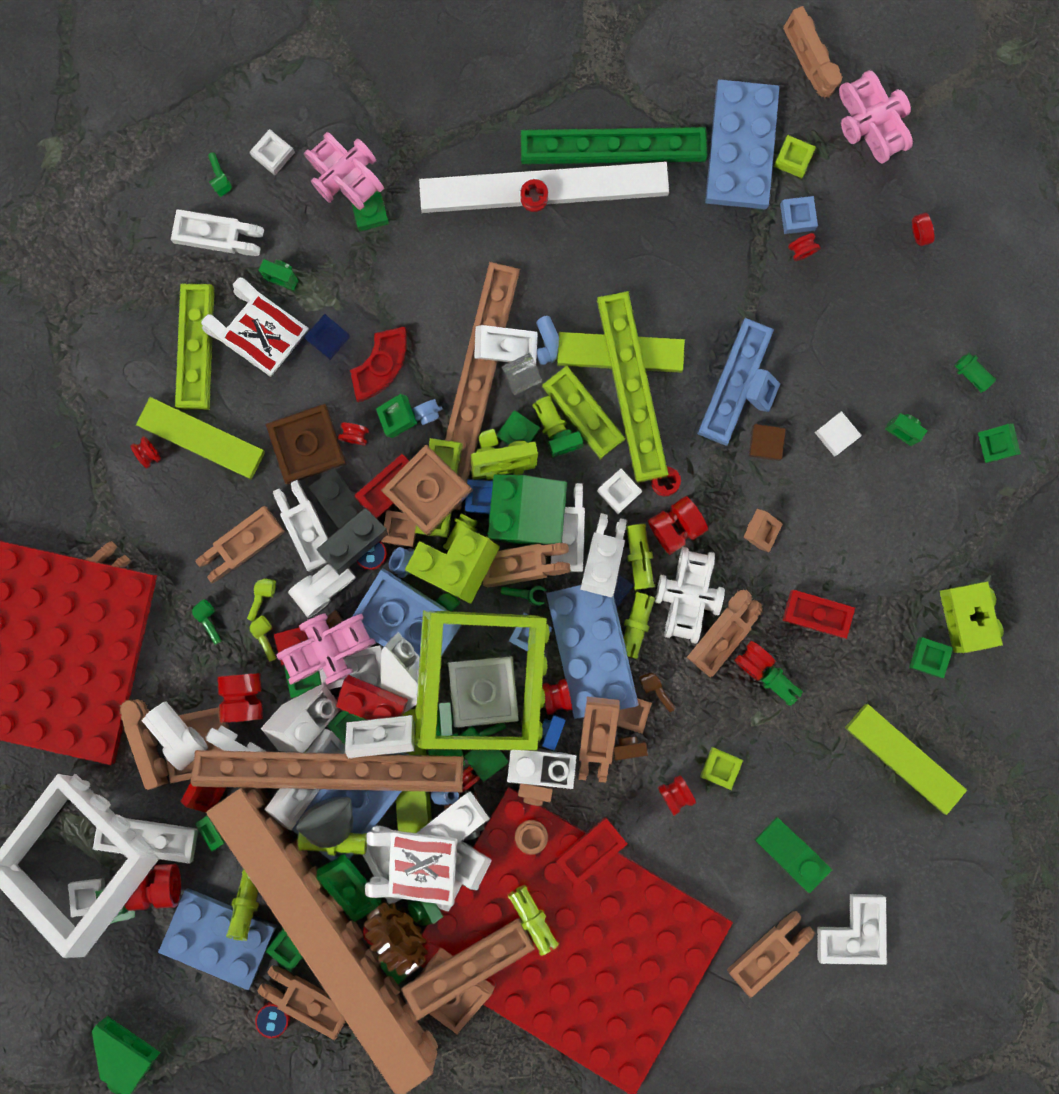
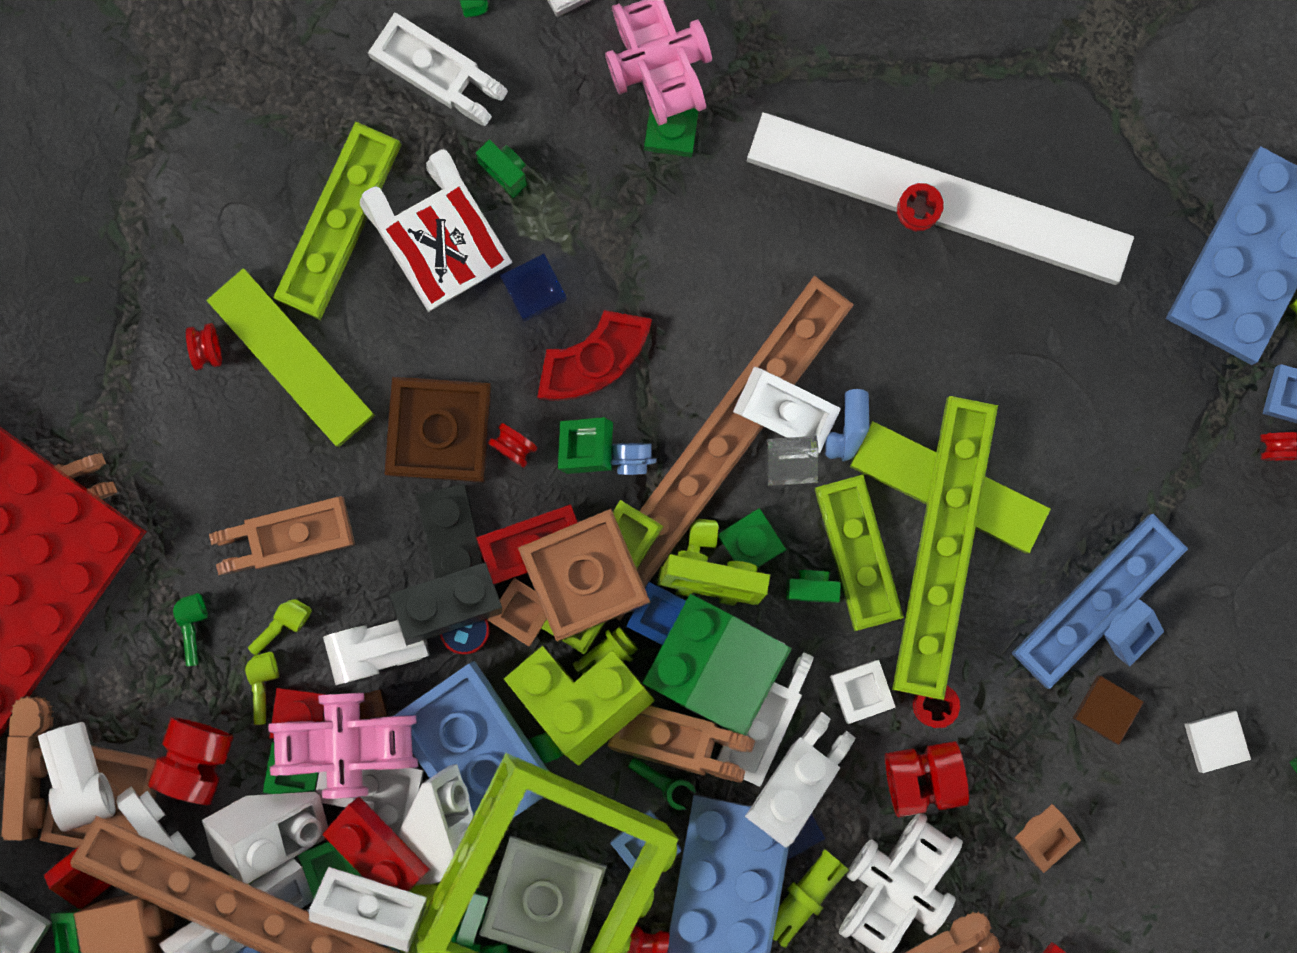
camera: 20 degrees right, 0 degrees up
white hinge [273,480,329,572] -> none
medium blue plate [389,547,414,578] -> none
green tile [521,127,707,164] -> none
lime pin [532,396,566,439] -> none
lime pin [626,524,655,590] -> none

